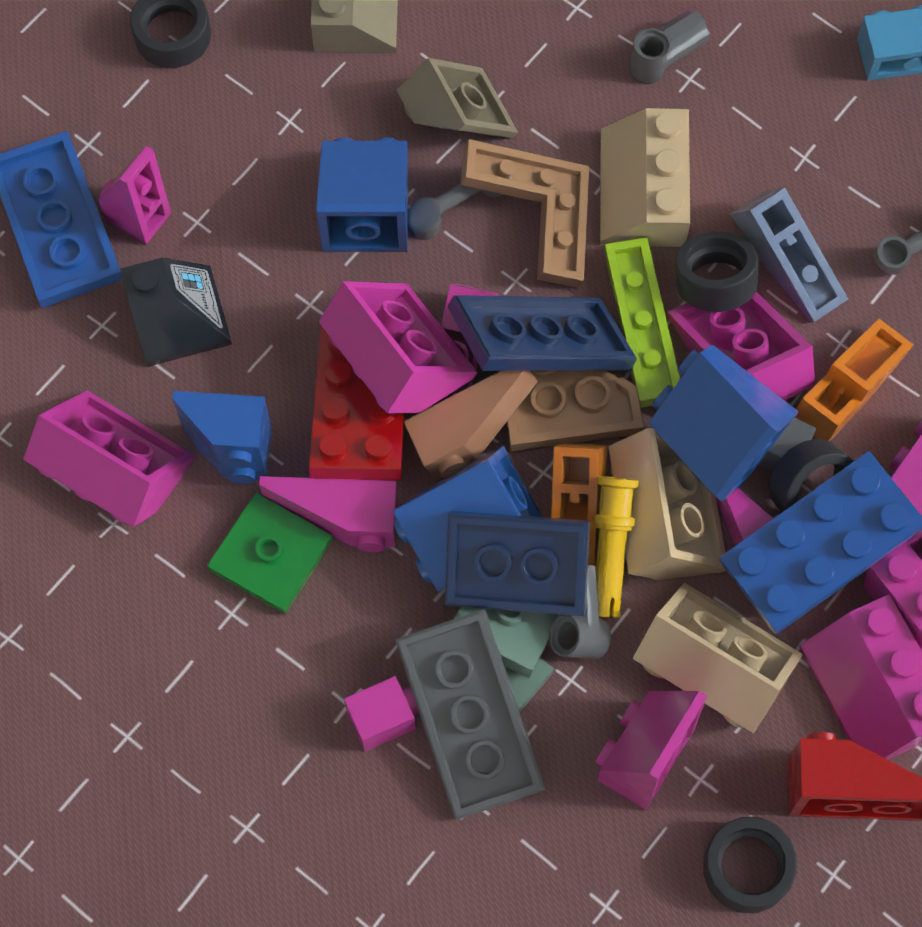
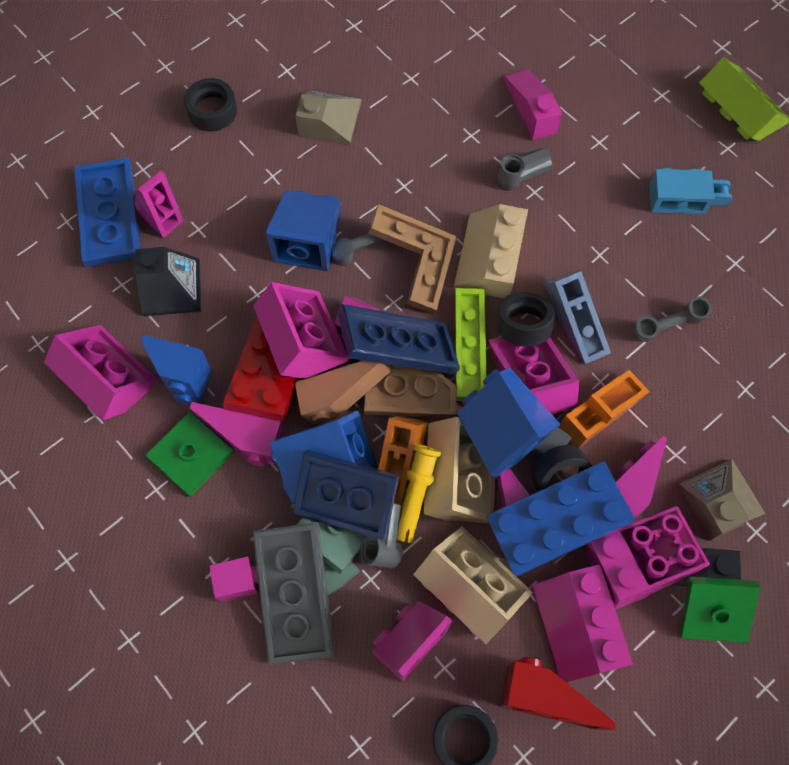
camera: 10 degrees right, 0 degrees up
dark tan slope [397,58,518,138] -> none

